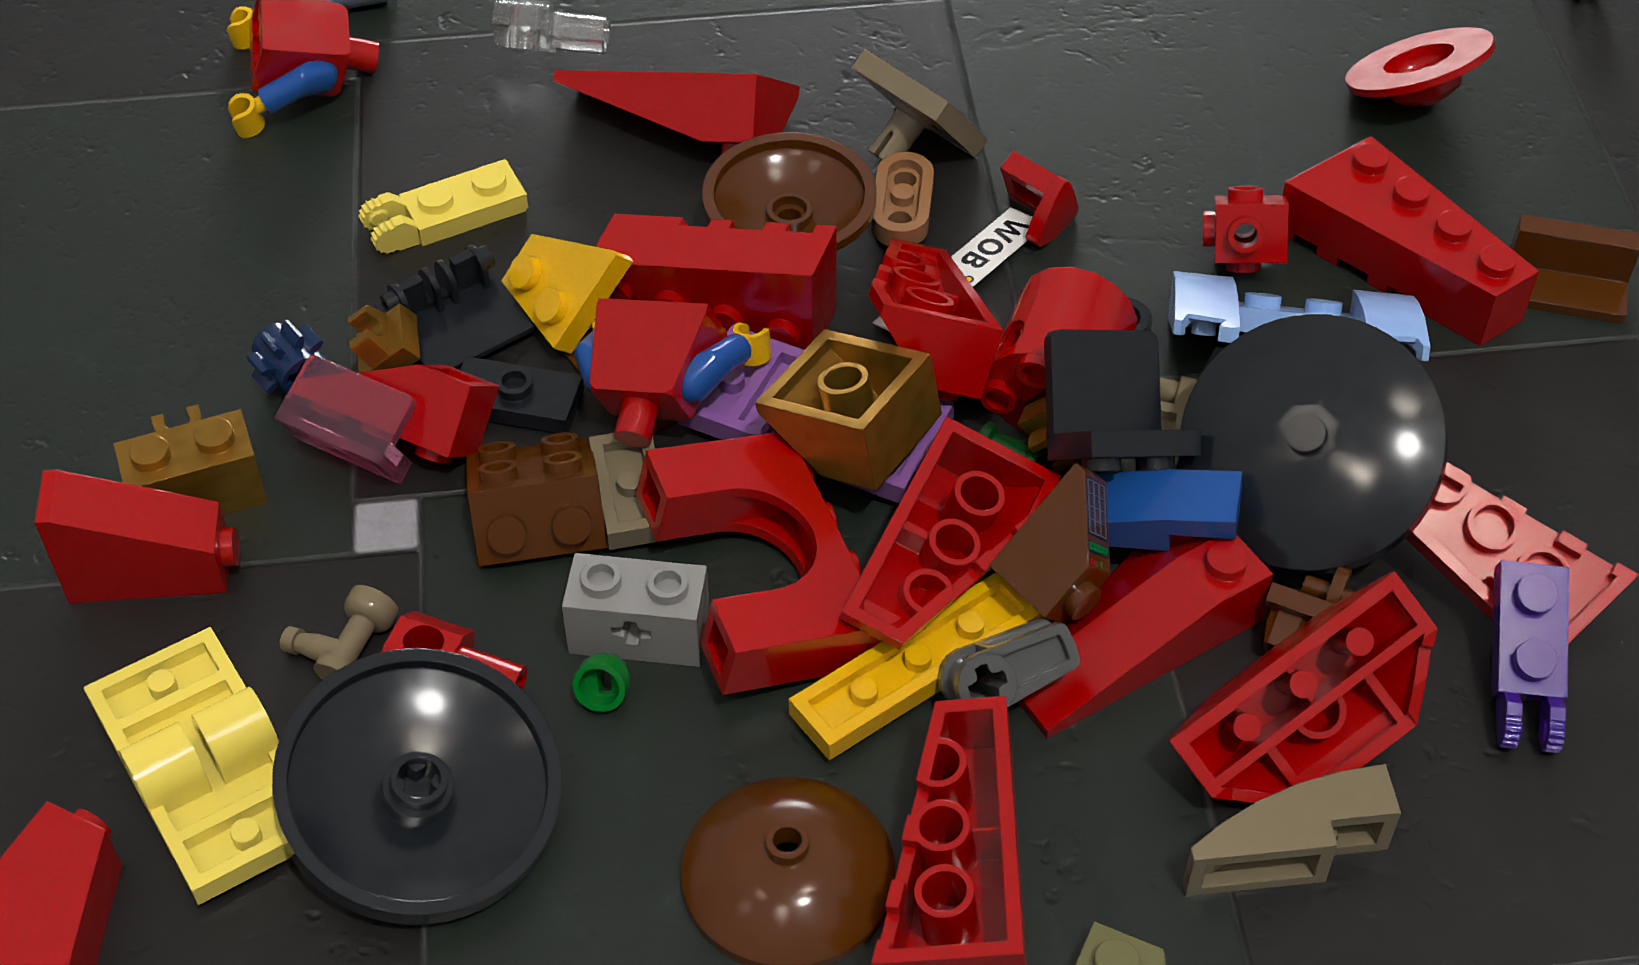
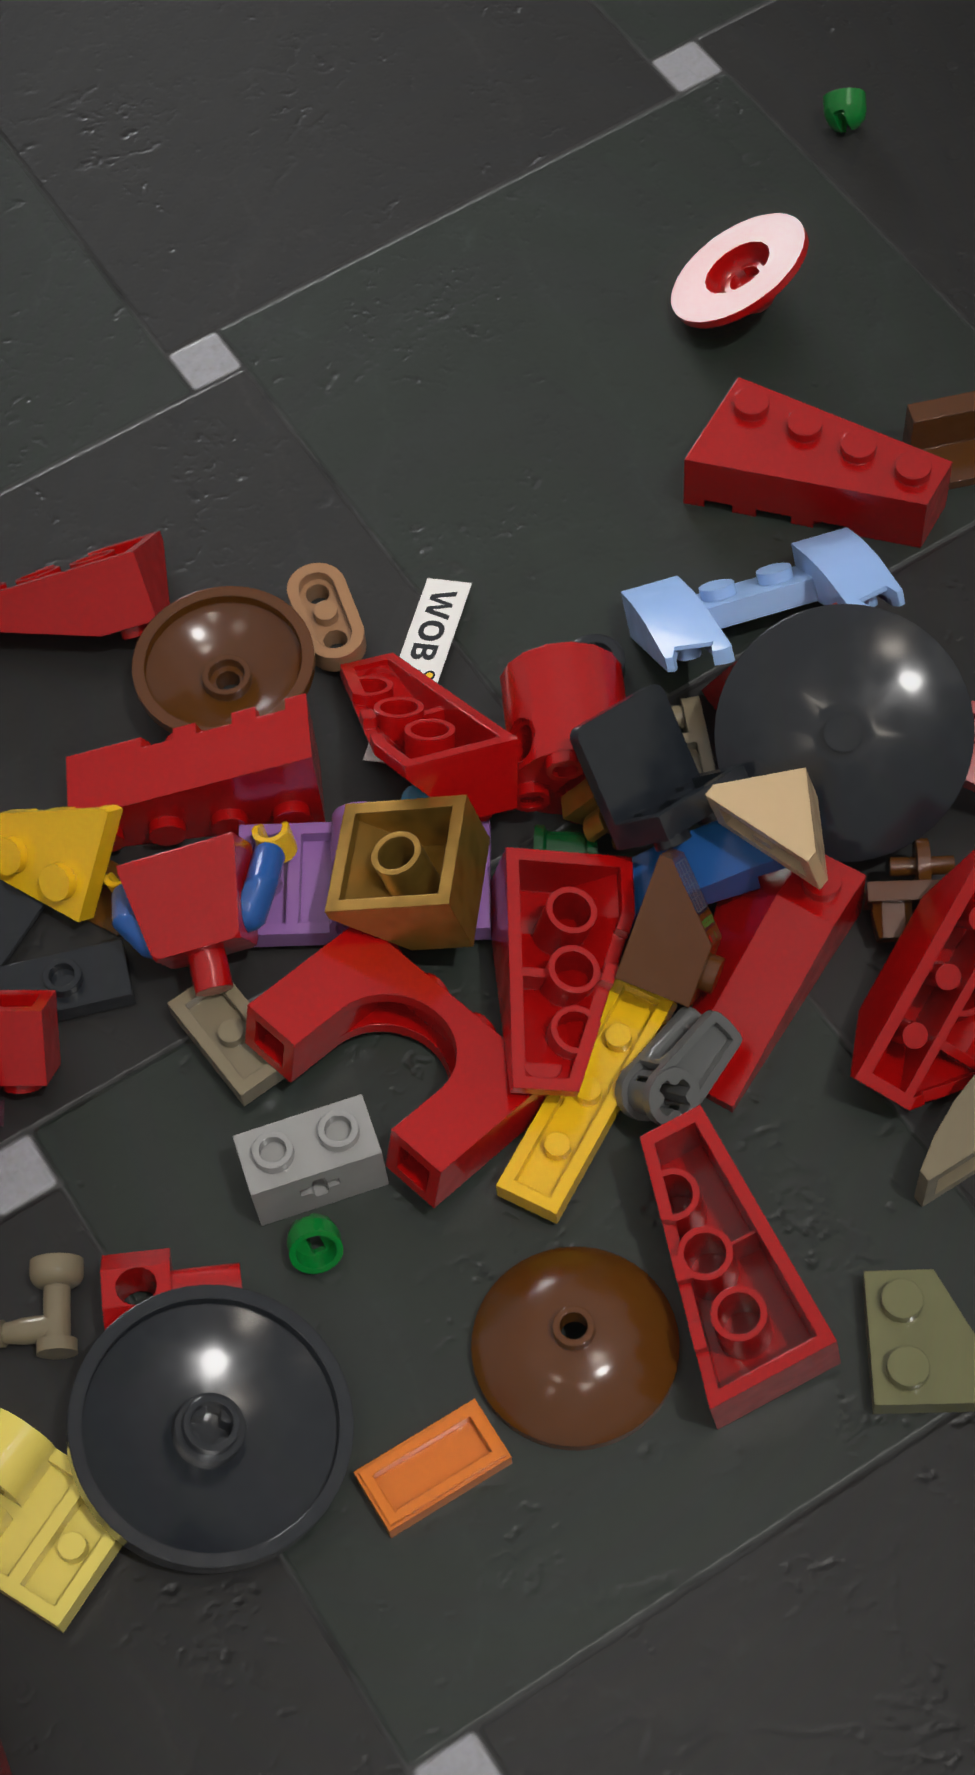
camera: 20 degrees left, 10 degrees up
reddish brown bracket [466,432,608,566] -> none
dark tan tile [852,49,988,160] -> none
red tile [1000,151,1078,247] -> none
red brick [1202,186,1289,273] -> none
none -> orange tile [354,1398,512,1538]
none -> tan slope [705,767,828,890]

